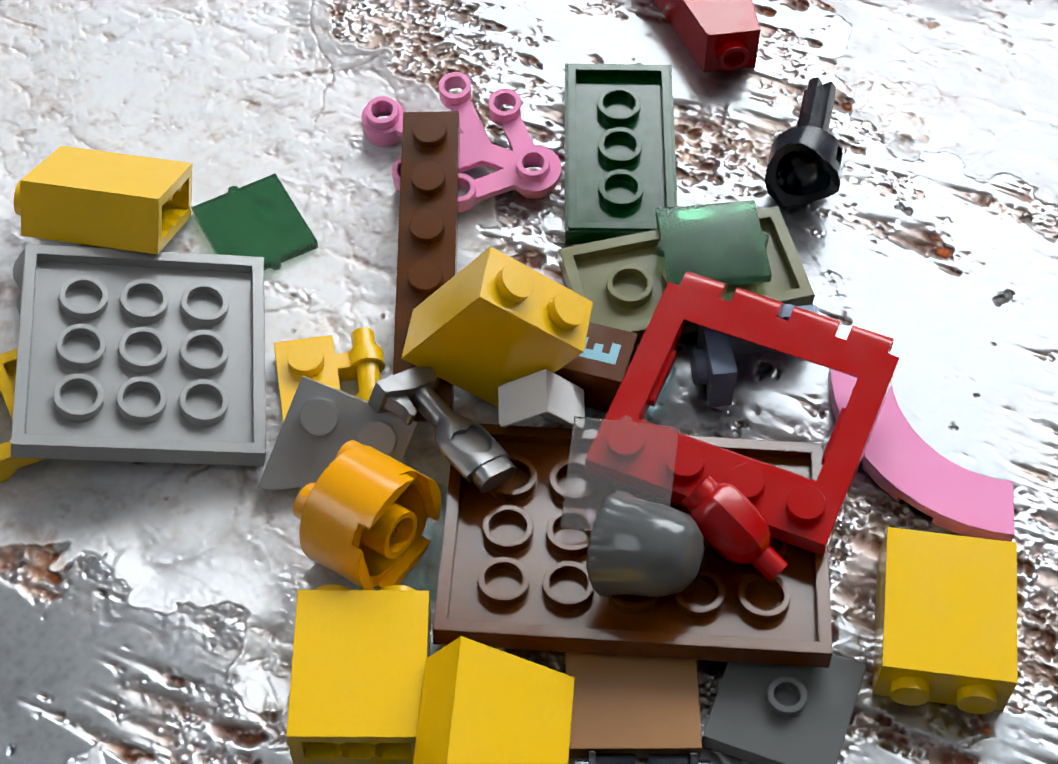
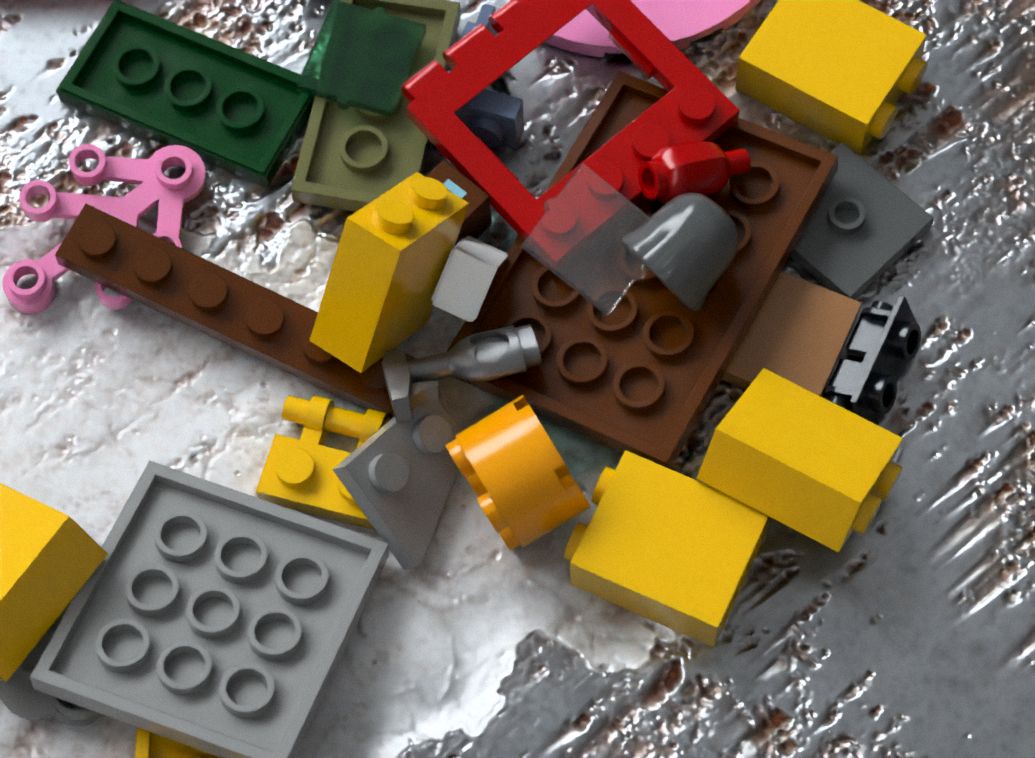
camera: 60 degrees left, 10 degrees up
clear green piece [191,173,318,270] -> none

